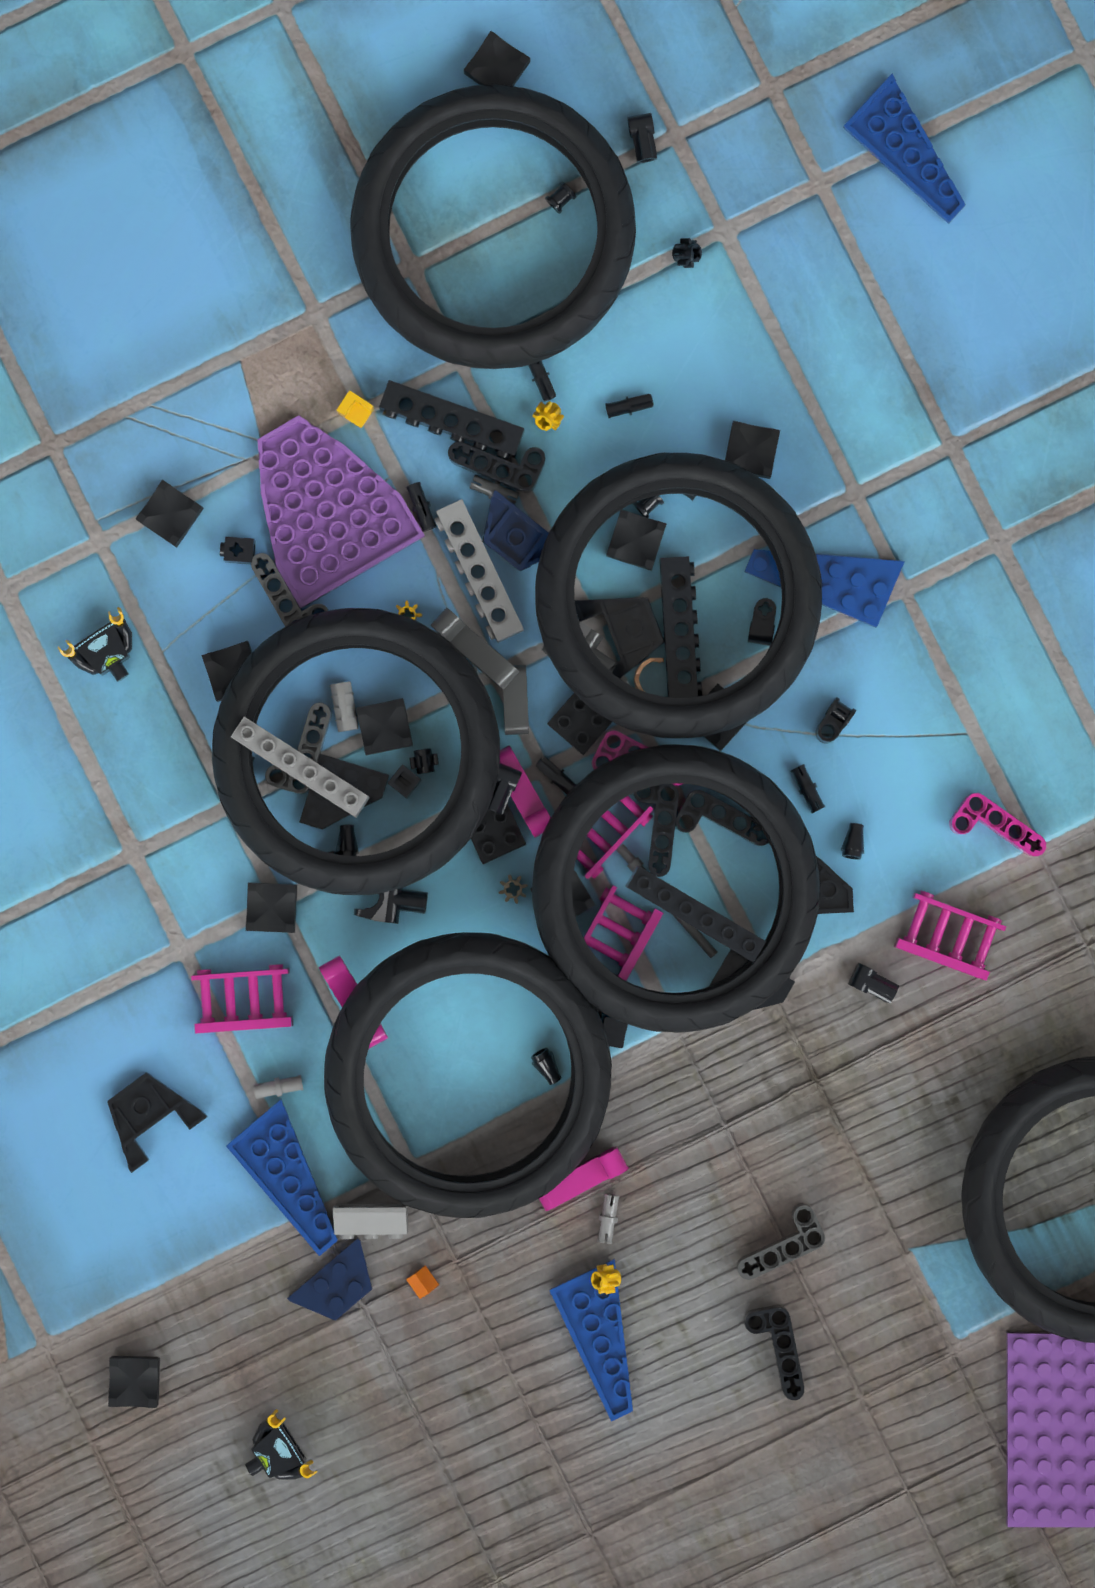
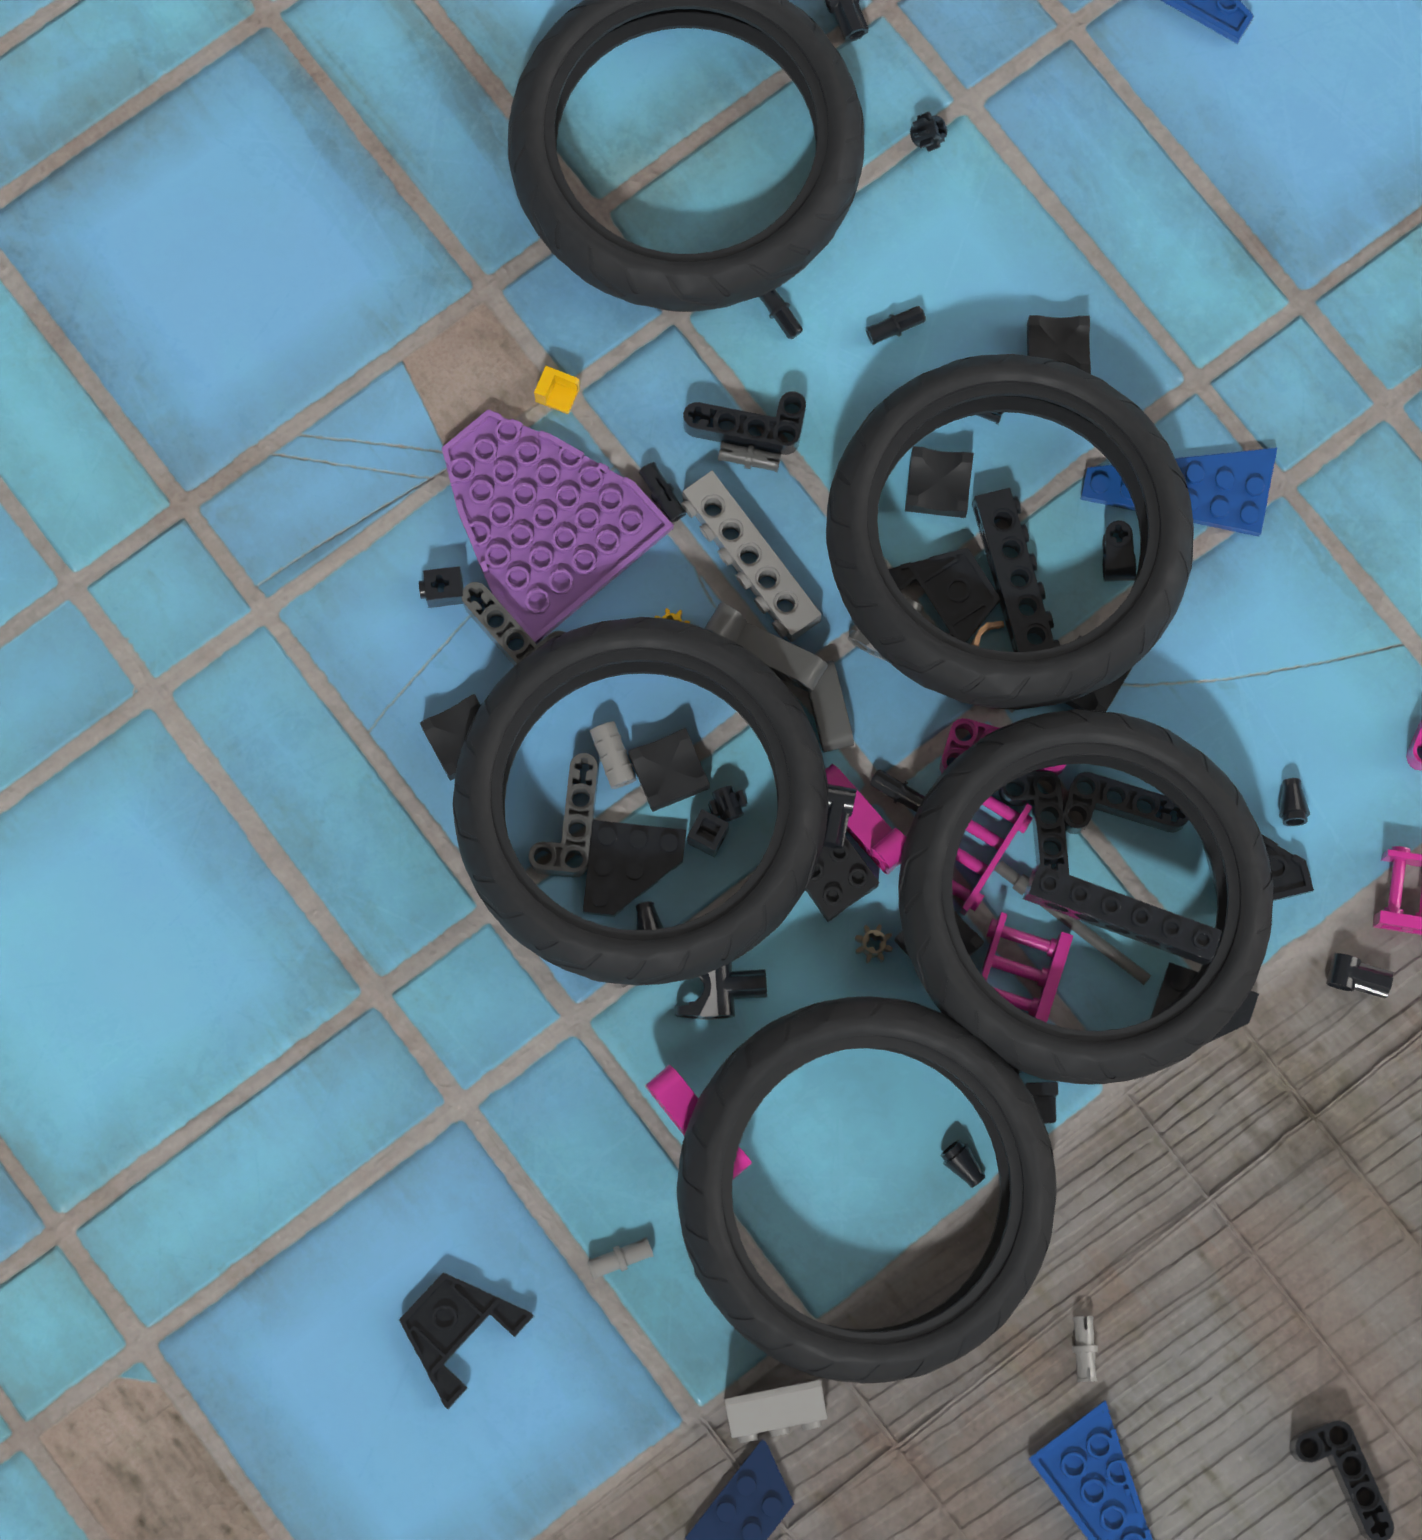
camera: 10 degrees left, 10 degrees down
black torso [58,607,132,682] -> none
black brick [136,480,204,548] -> none
dark pink fence [191,964,293,1034] -> none
blue wing [226,1099,338,1256] -> none
light grey brick [231,717,370,818] -> none
black brick [245,883,297,933] -> none
black brick [379,380,524,460] -> none
orange slope [406,1265,439,1299] -> none
dark blue wing [482,490,549,571] -> none
yellow gear [532,401,564,431] -> none
dark pink beam [539,1146,629,1211] -> none
black bush [545,182,577,214] -> none
black brick [547,693,612,755] -> none
yellow gear [591,1264,621,1294] -> none
black bush [633,495,664,518] -> none
dark grey beam [737,1203,825,1280] -> none
black pin [791,764,825,813] -> none
black piece [816,697,857,744] -> none

